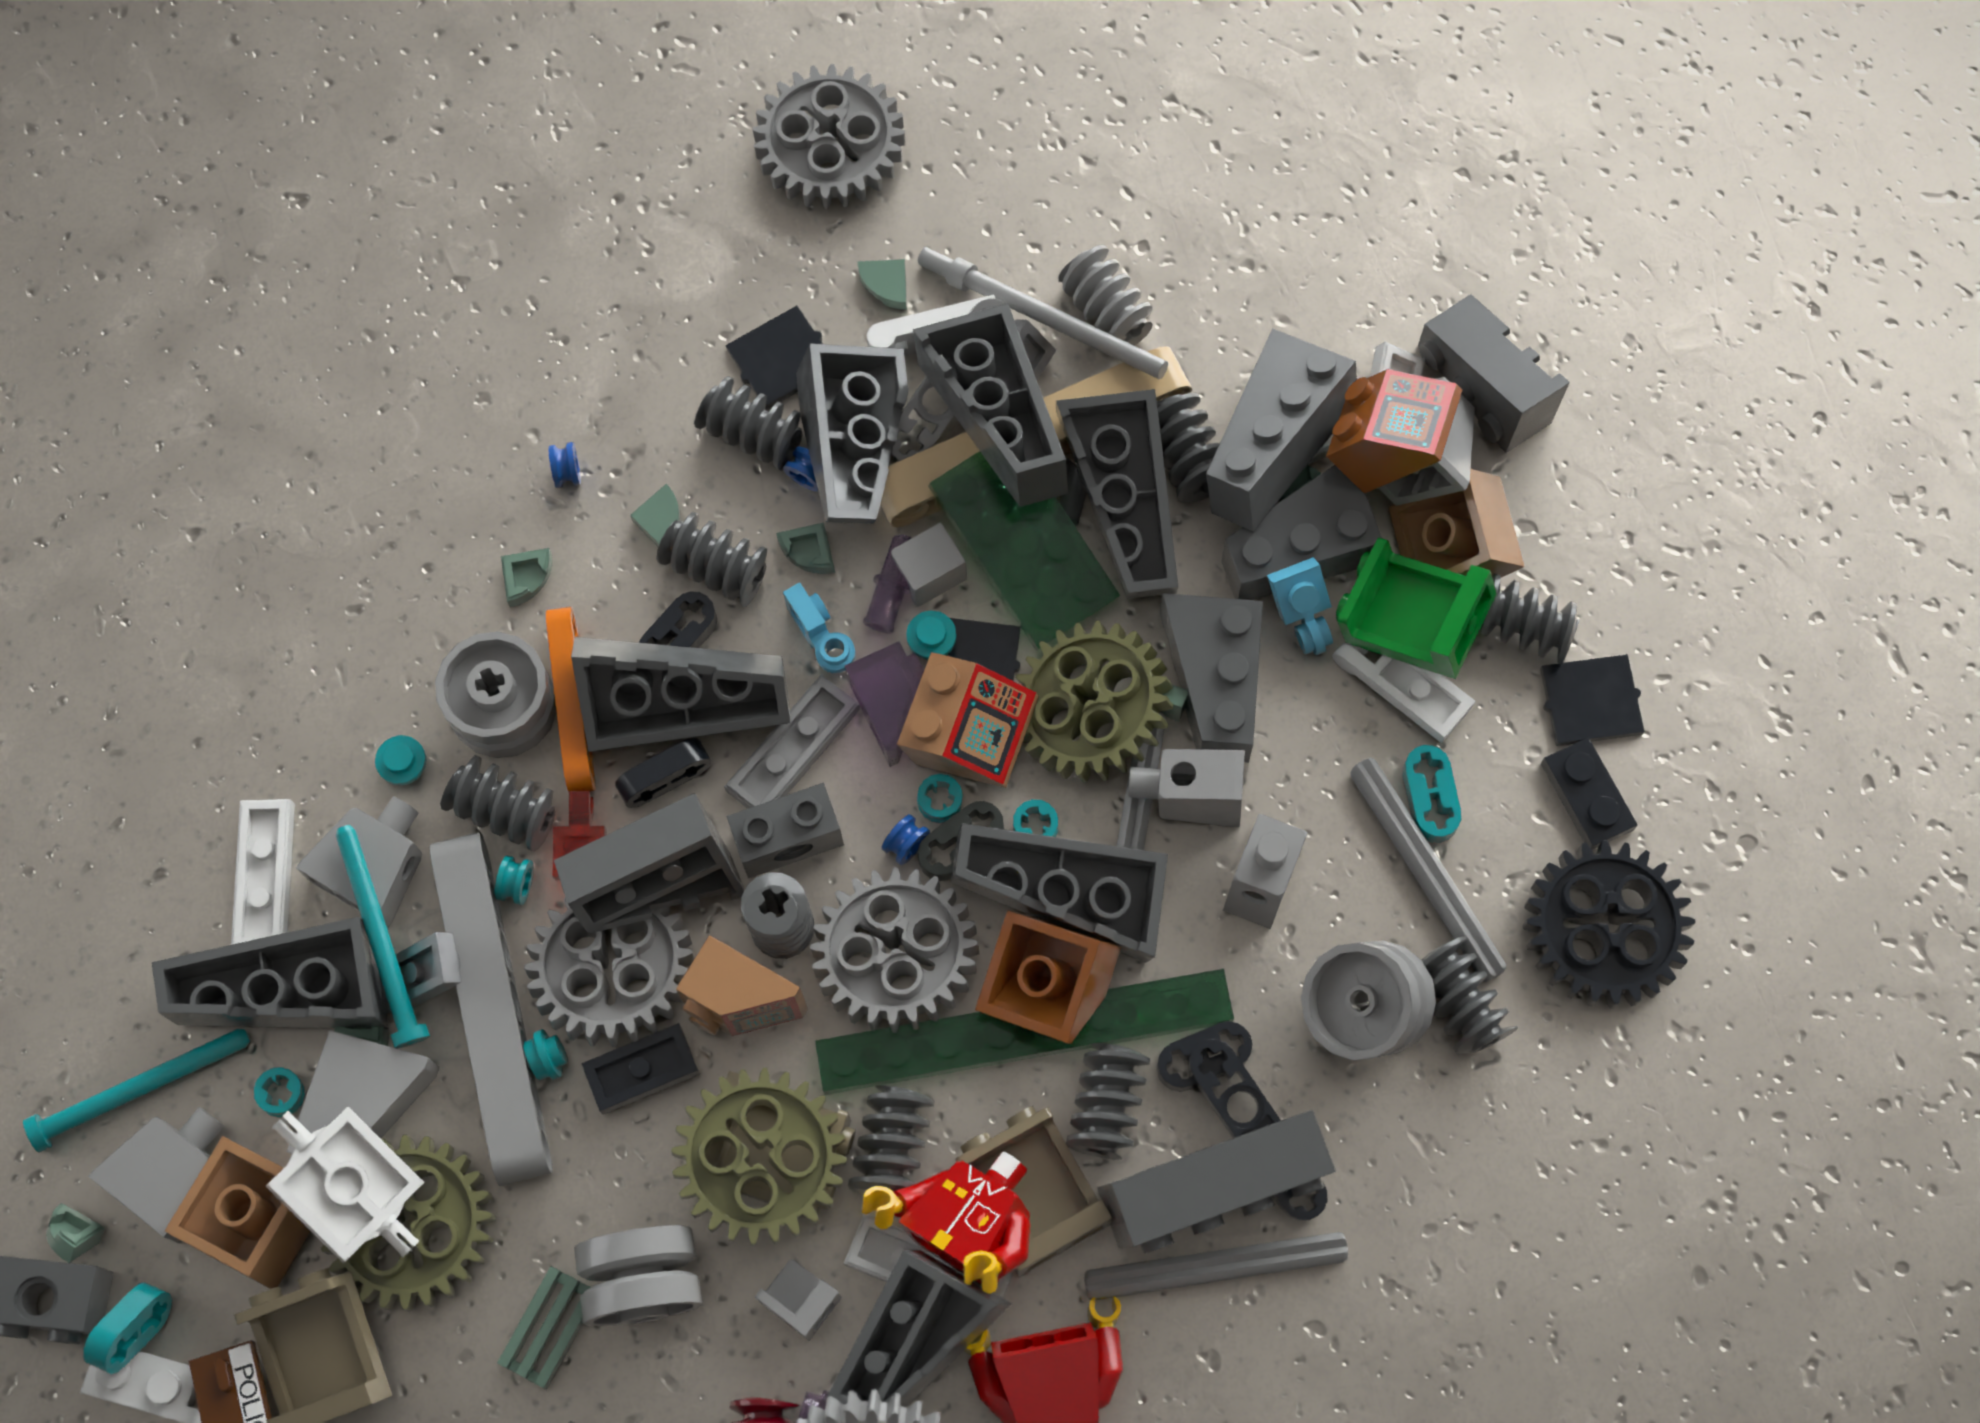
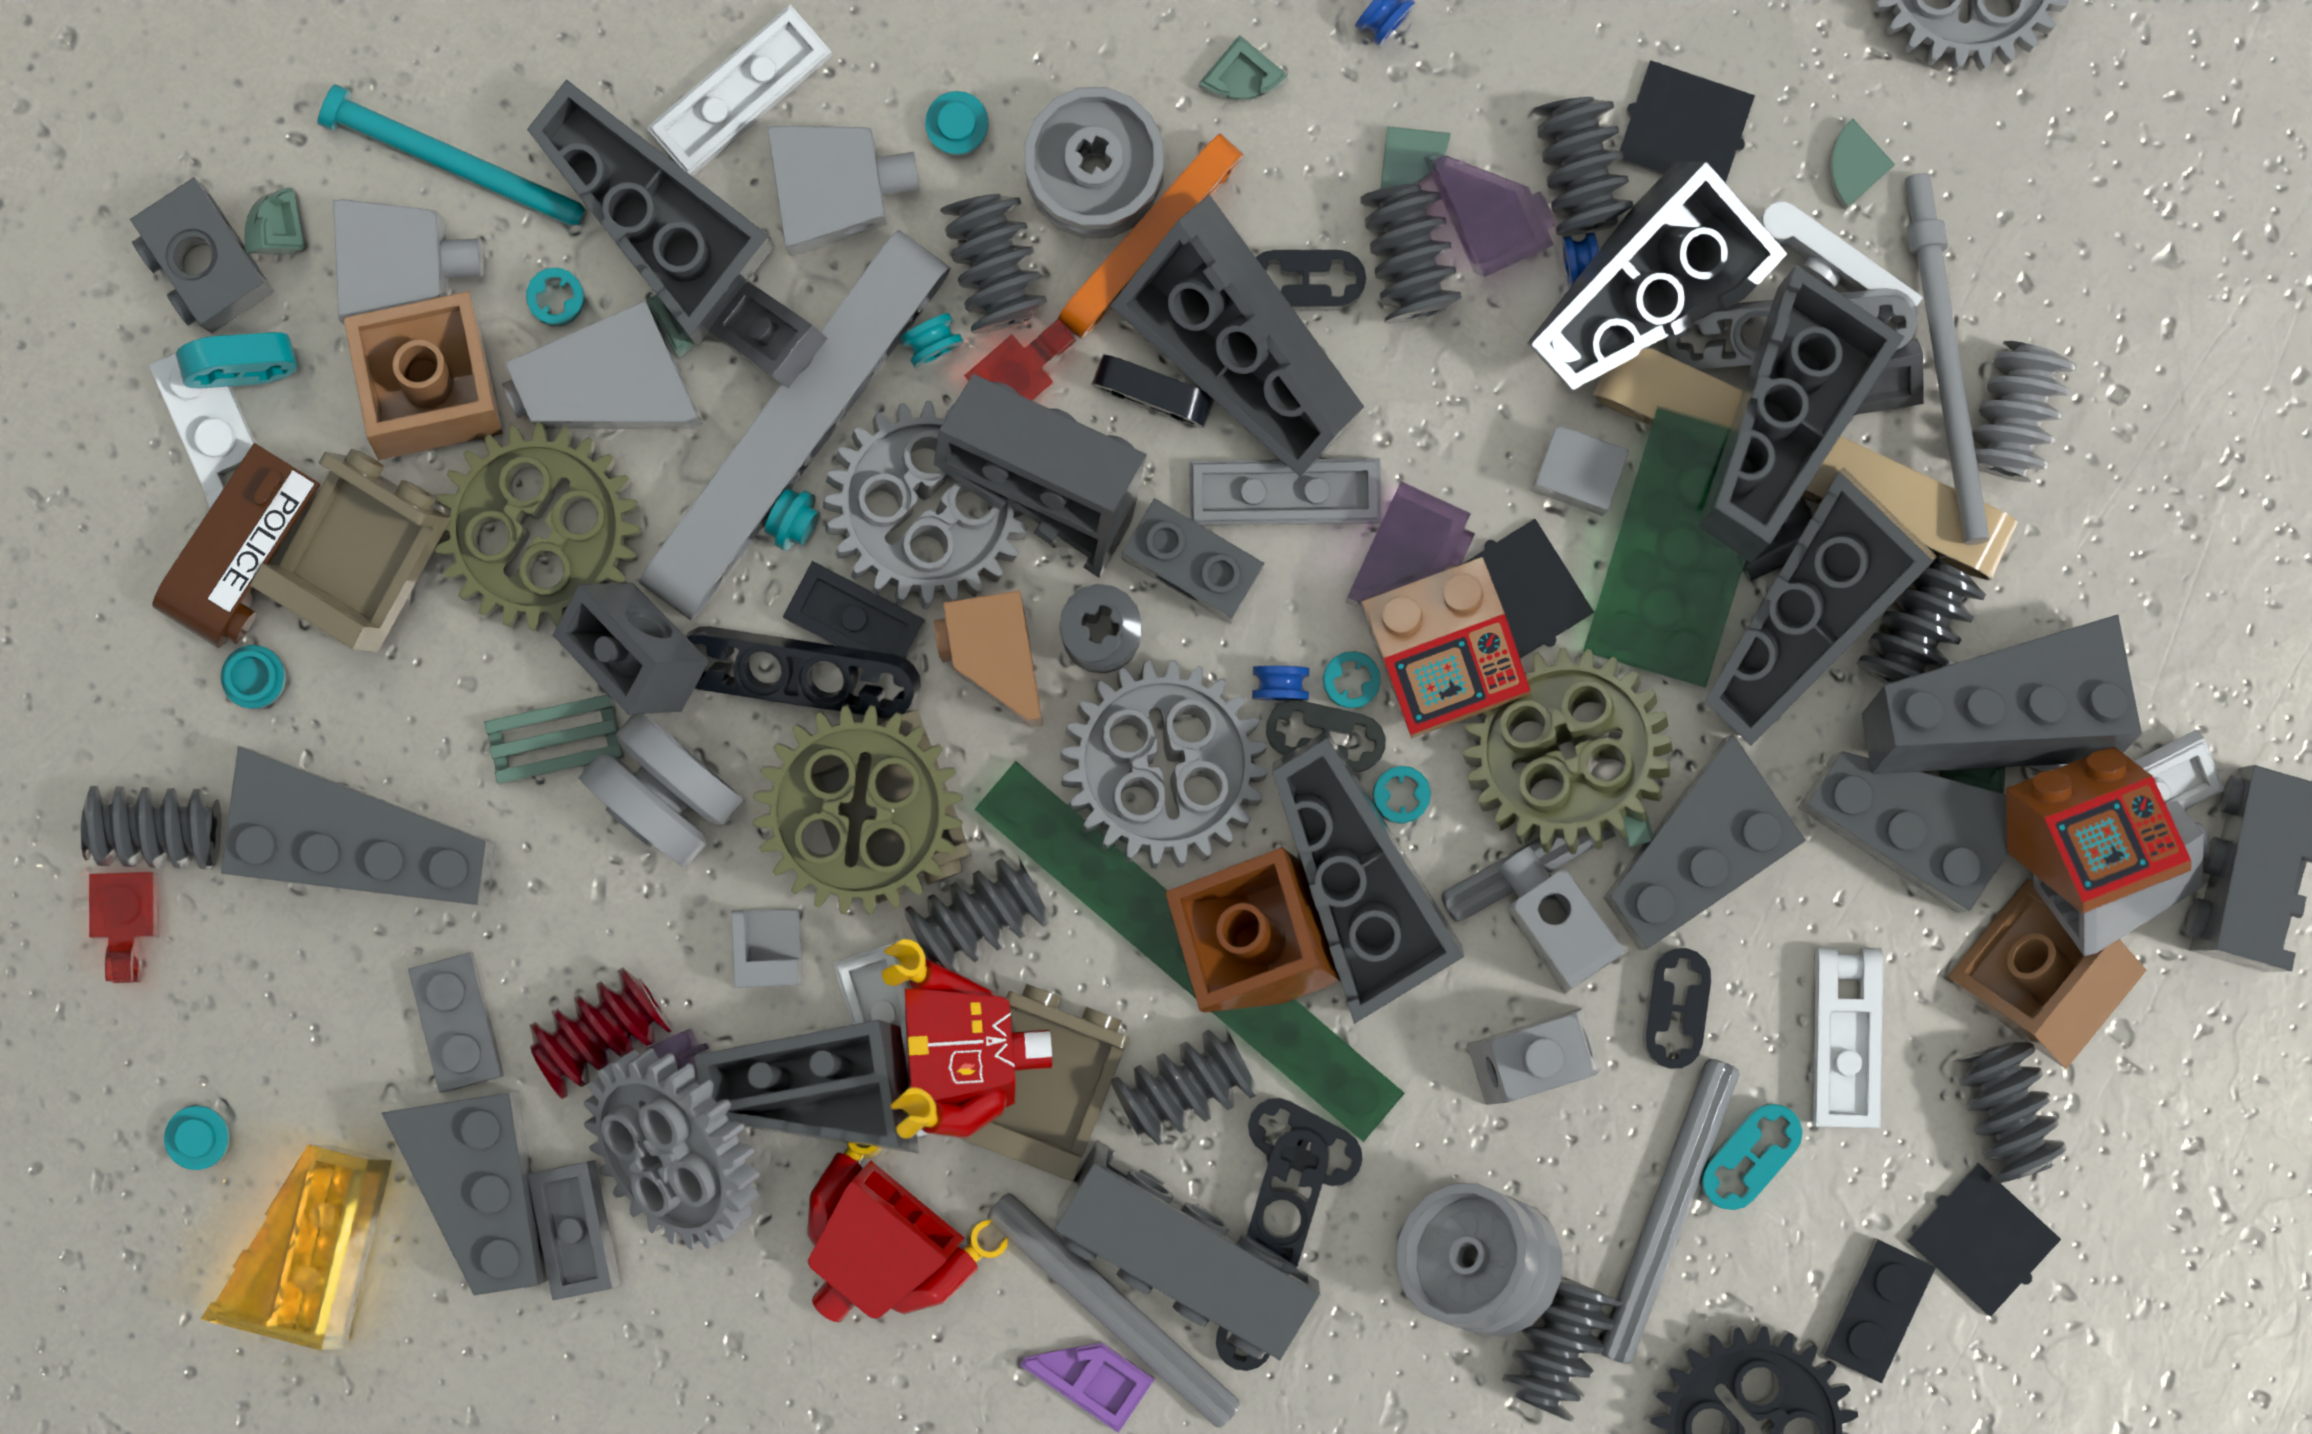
camera: 45 degrees right, 15 degrees up
white plate [266,1107,424,1263] -> none
teal bar [335,825,430,1049] -> none
sand green tile [776,522,835,574] -> none
medium azure plate [783,582,856,673] -> none
clear purple axle [863,534,912,633] -> none
teal plate [906,610,956,660] -> none
medium azure plate [1267,557,1333,655] -> none
green panel [1336,537,1497,679] -> none
none -> dark grey brick [552,583,709,715]
none -> black beam [685,626,921,718]
none -> medium lavender tile [1020,1342,1155,1433]
none -> clear purple slope [1424,152,1555,277]
none -> black beam [1642,948,1711,1069]

